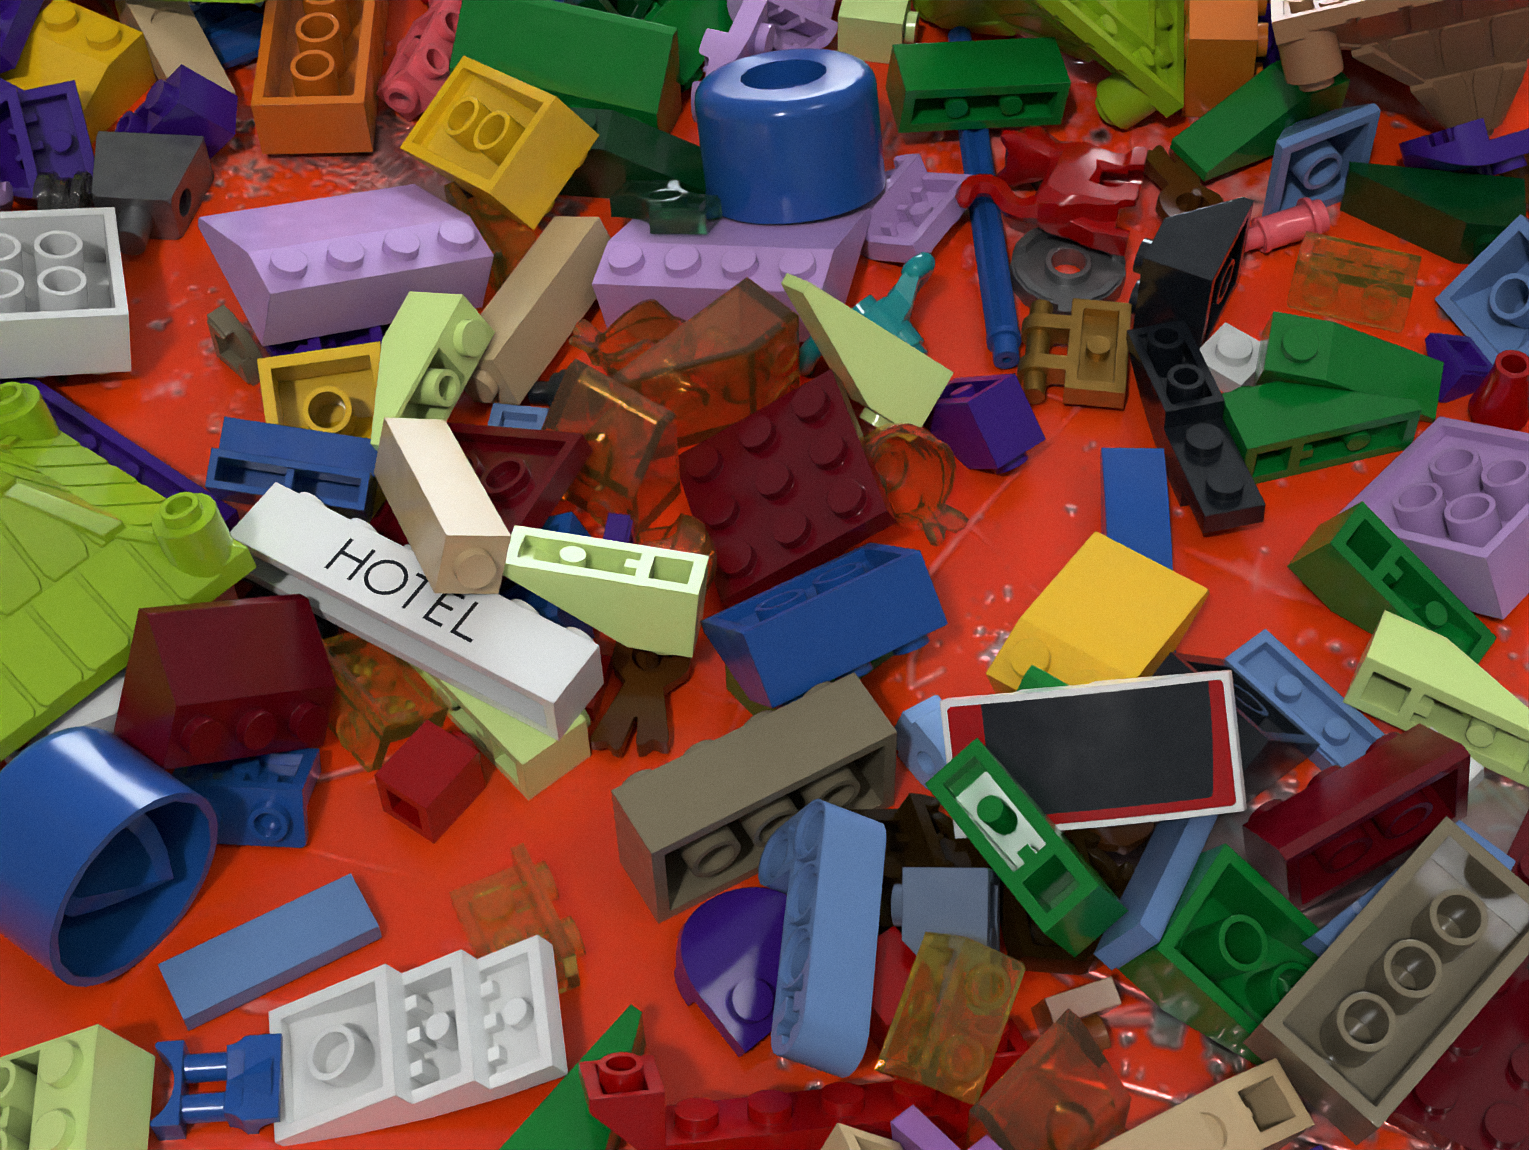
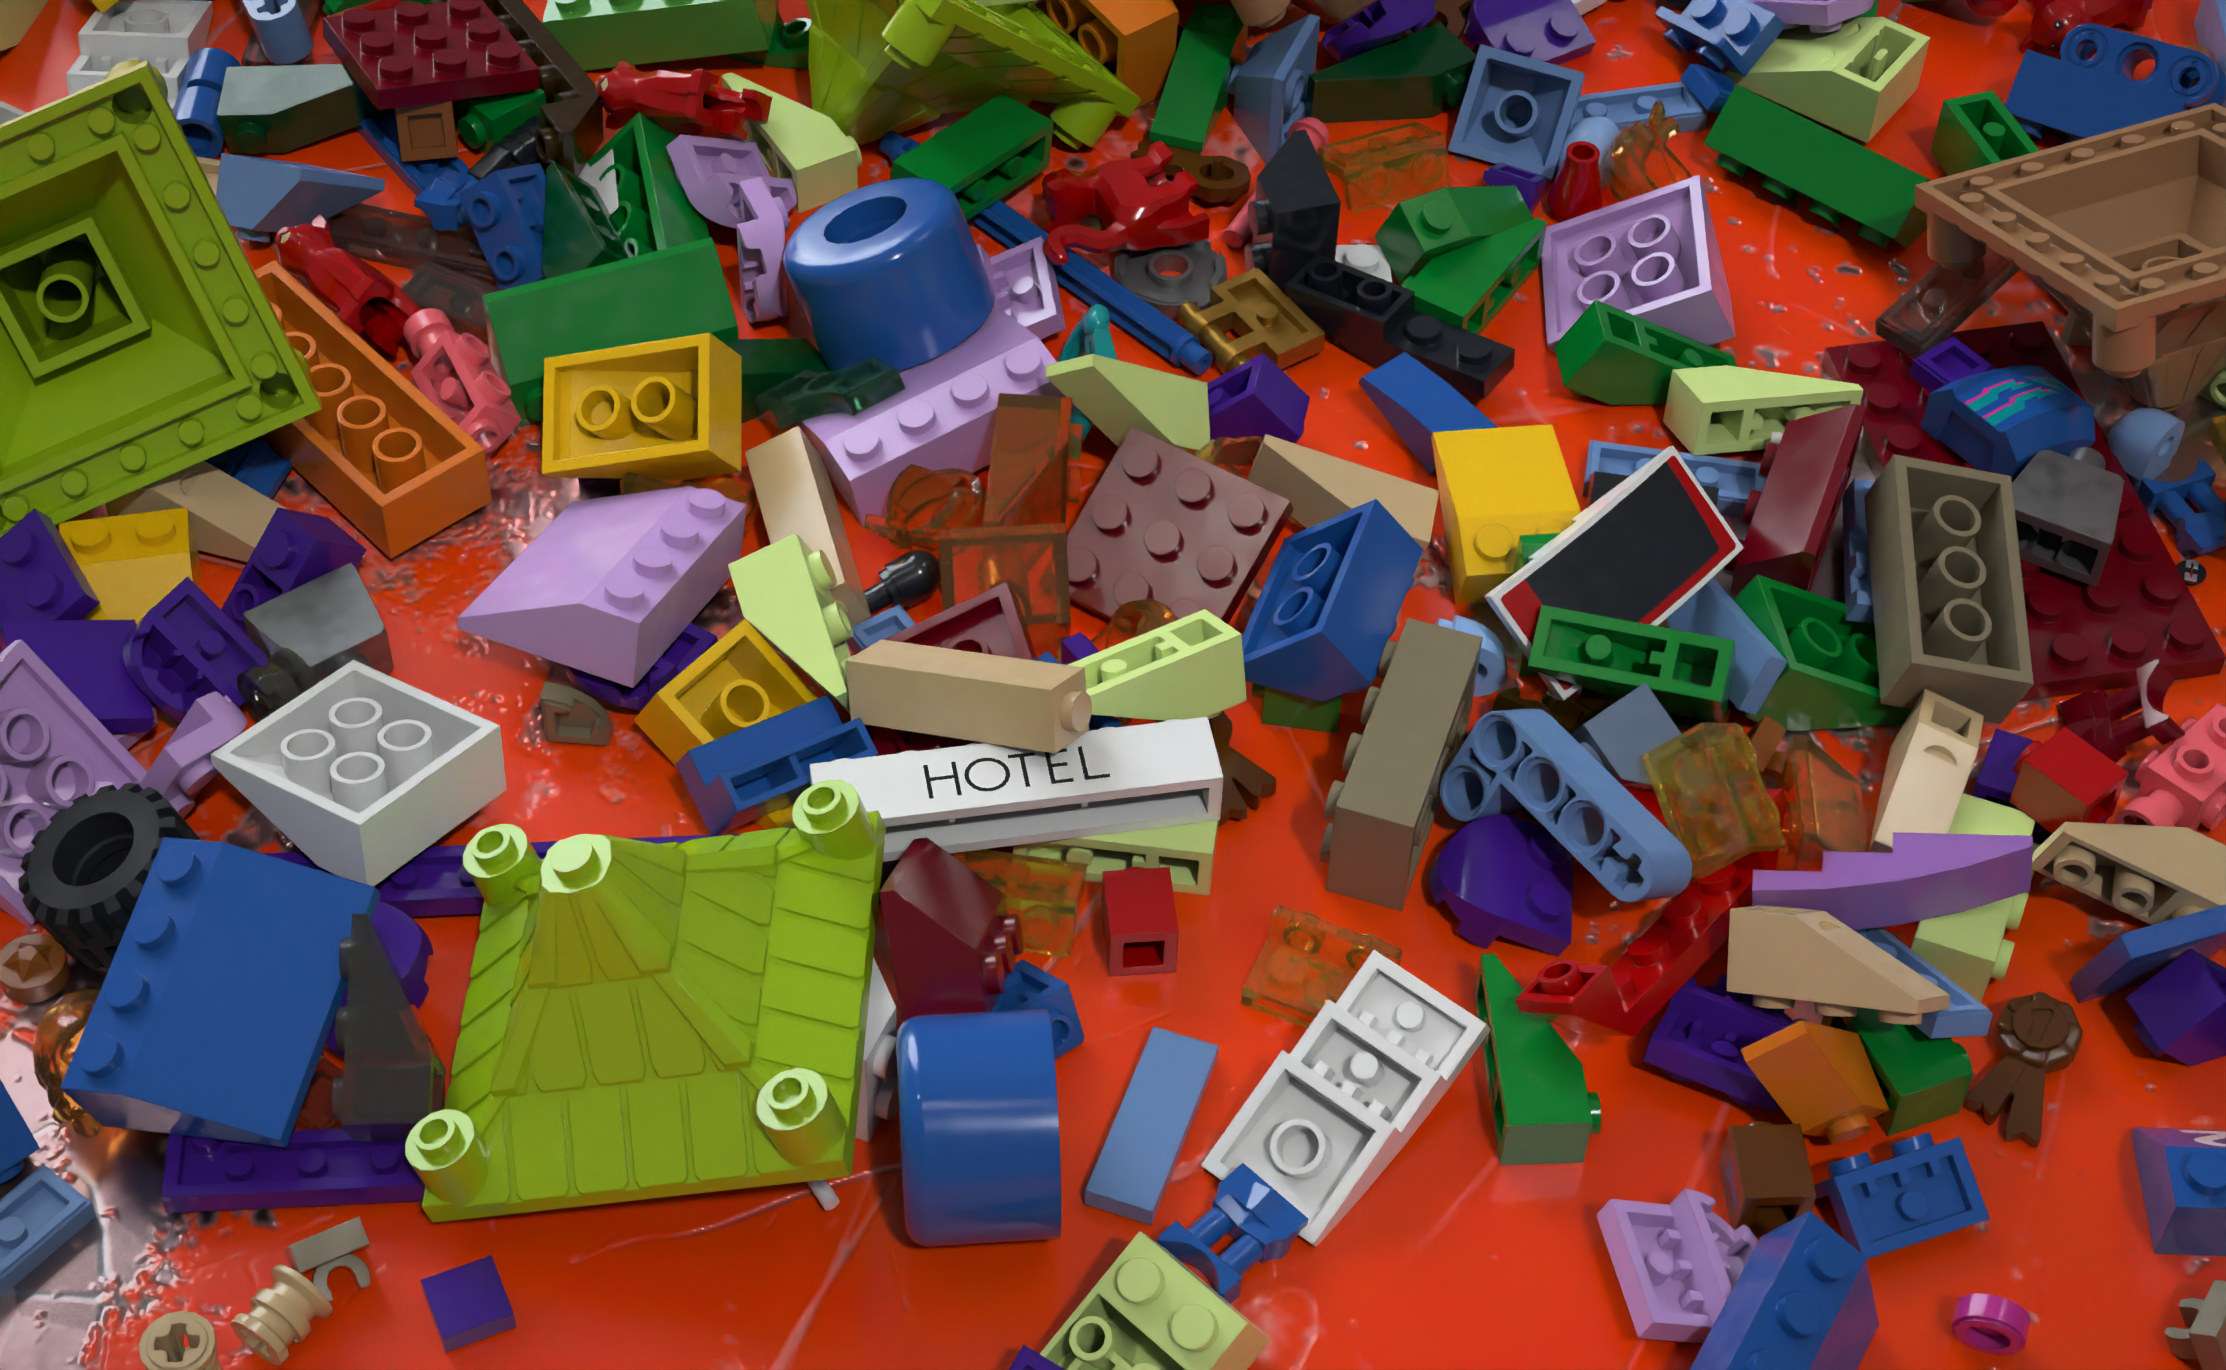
camera: 45 degrees left, 5 degrees down
none -> tan slope [1247,434,1439,576]

